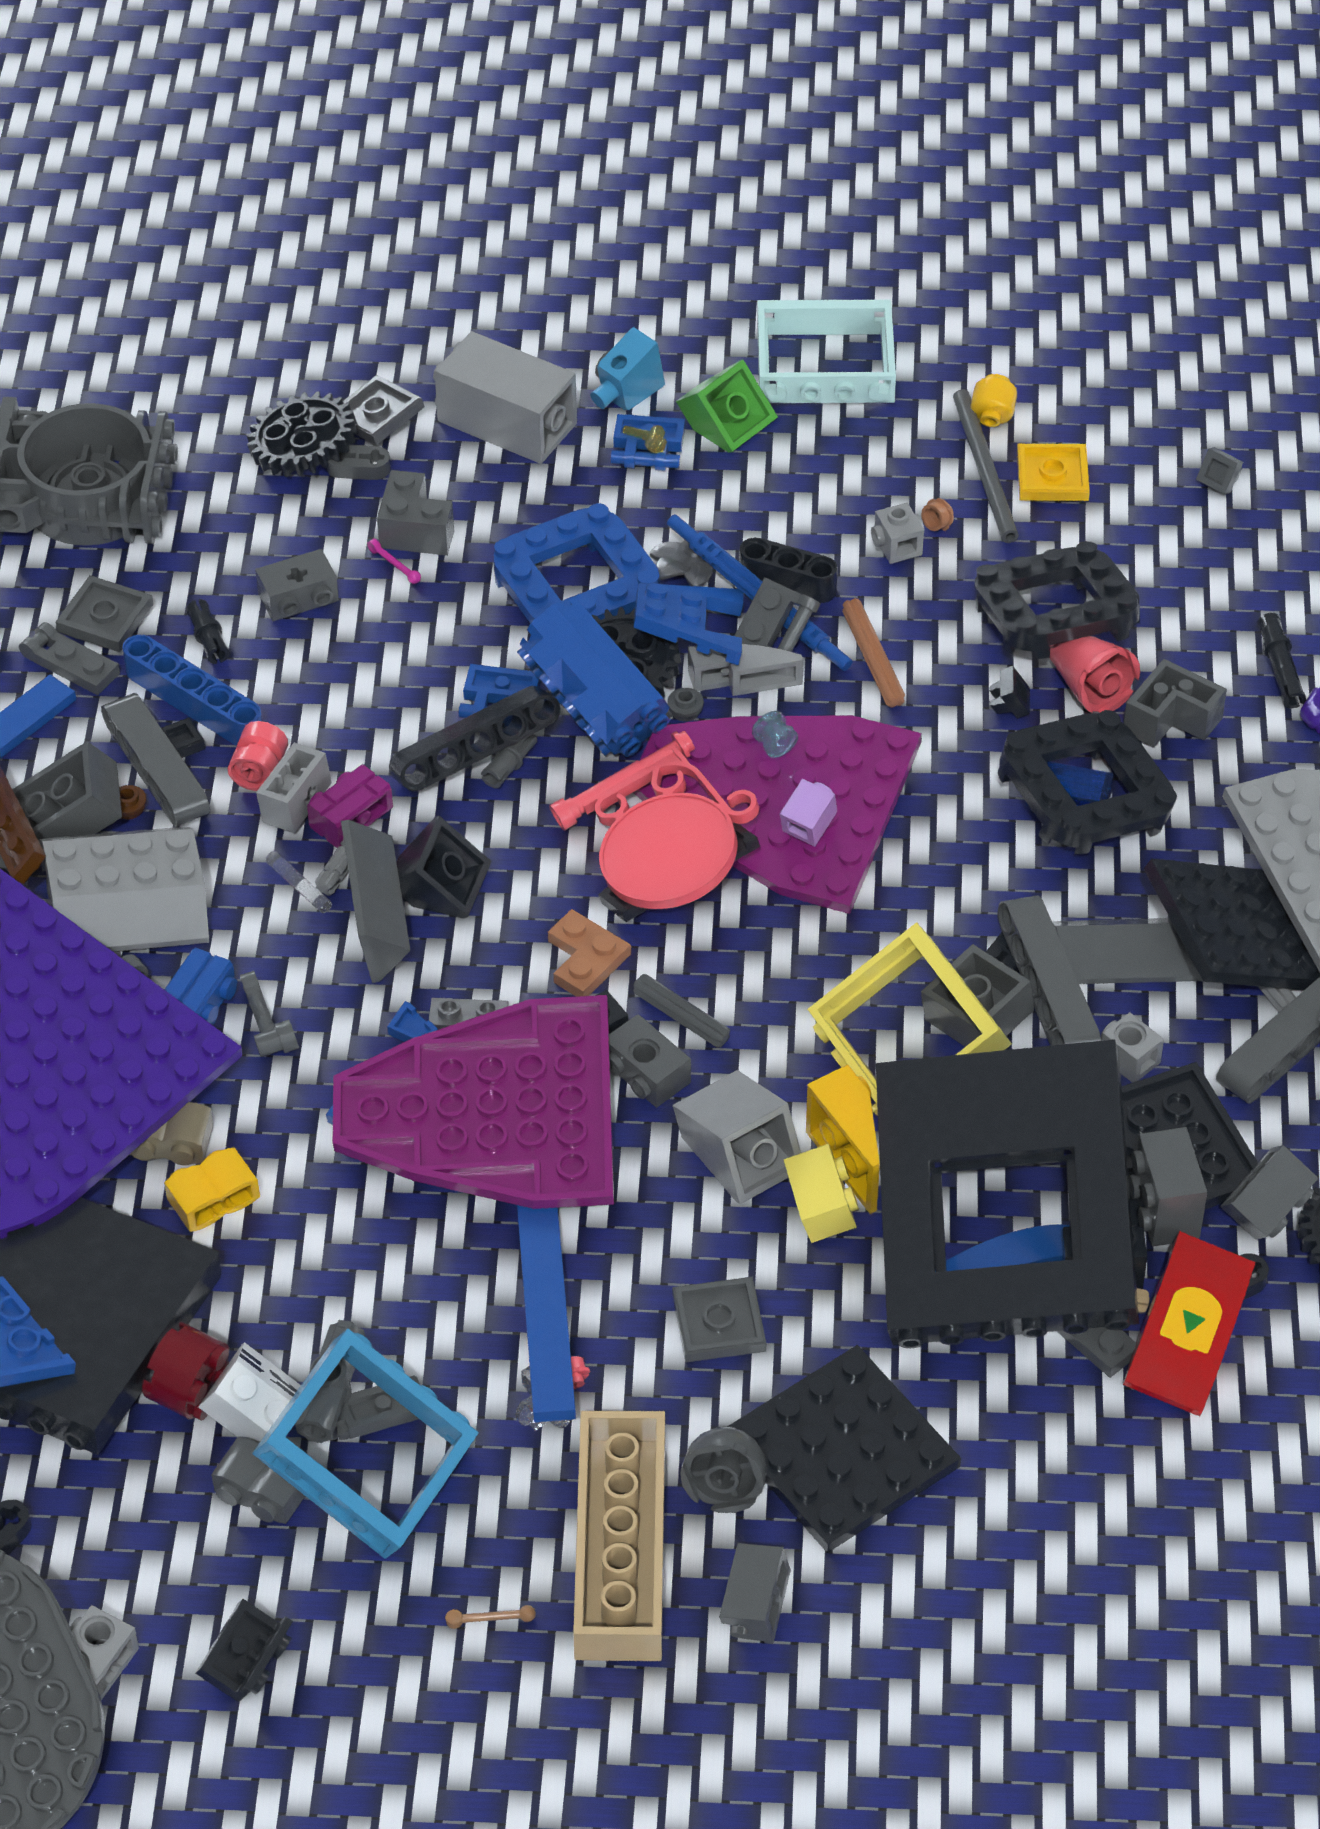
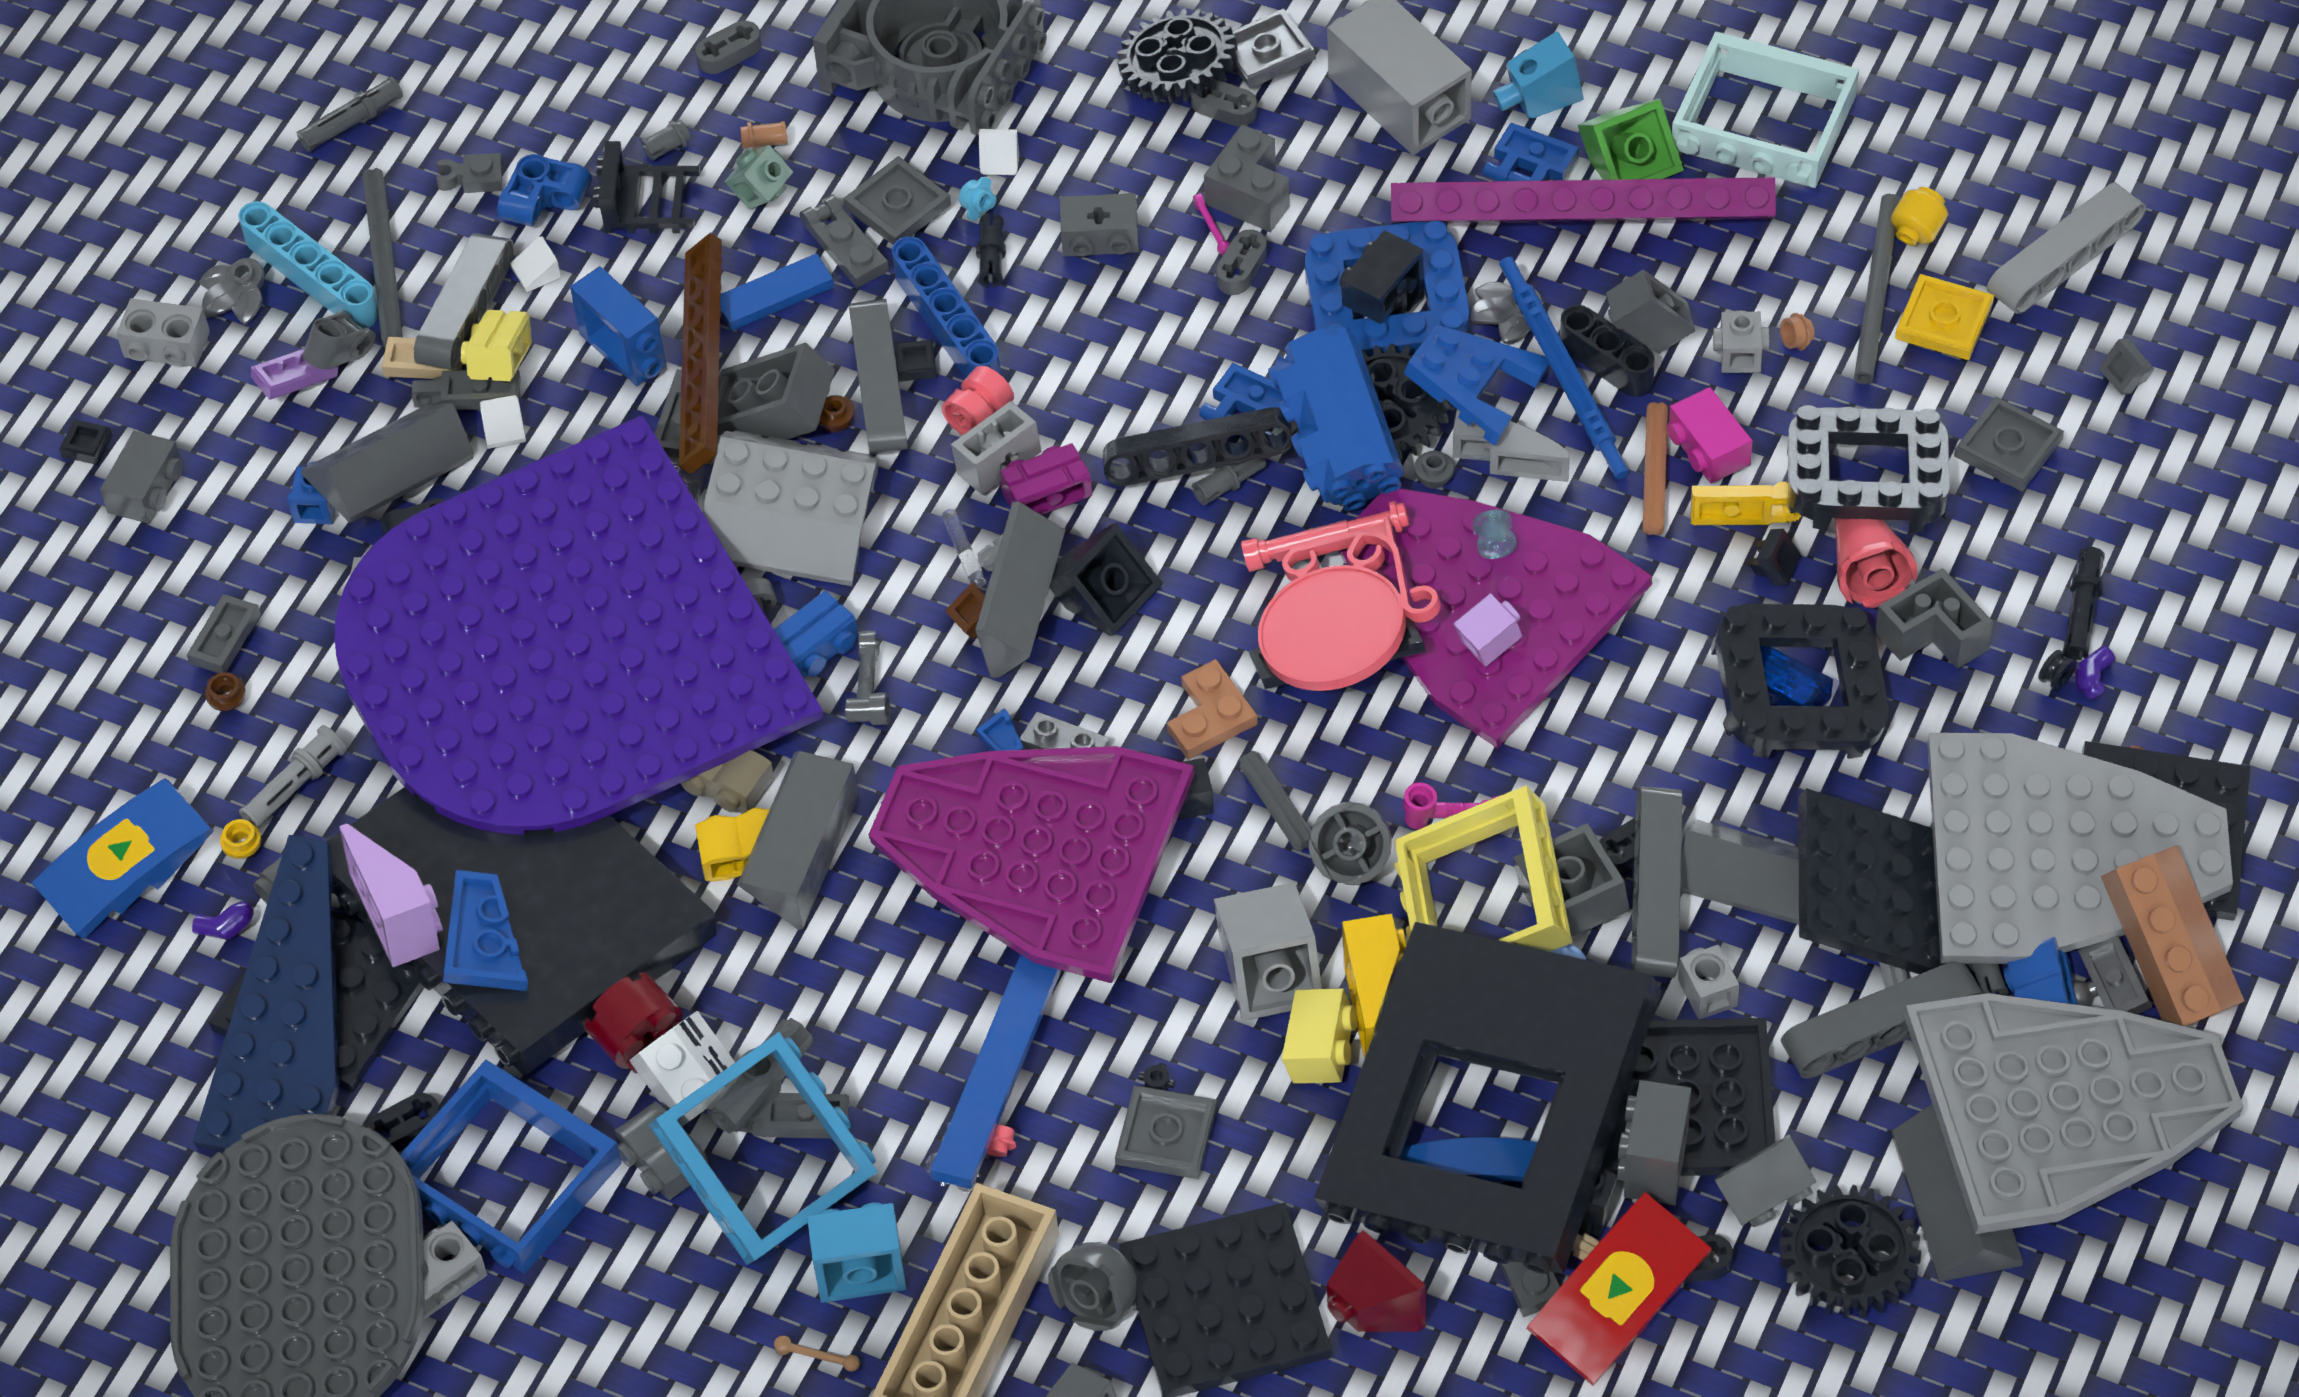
camera: 25 degrees right, 5 degrees up
black bracket [195,1599,293,1702] -> none
dark grey brick [609,1014,691,1108] -> none
clear yellow hand [623,425,667,453] -> none
dark grey plate [734,578,821,652] -> none
none -> blue window [400,1060,622,1274]
none -> dark grey slope [737,751,859,930]
none -> dark azure brick [807,1203,906,1303]
none -> reddish brown plate [945,582,986,639]
none -> medium azure plate [959,177,997,221]
none -> white slope [979,129,1019,175]
none -> black piece [1138,1063,1175,1091]
none -> dark grey beam [1216,229,1267,295]
none -> dark grey cylinder [1309,801,1392,885]
none -> dark red slope [1327,1230,1426,1332]
none -> black brick [1339,230,1424,324]
none -> magenta brick [1391,177,1776,224]
none -> dark pink brick [1403,783,1499,829]
none -> dark grey brick [1606,269,1695,354]
none -> dark pink brick [1667,387,1752,484]
none -> yellow hinge [1690,482,1801,525]
none -> dark grey plate [1954,396,2064,492]
none -> light grey beam [1987,182,2146,314]
none -> black bush [2038,650,2077,691]

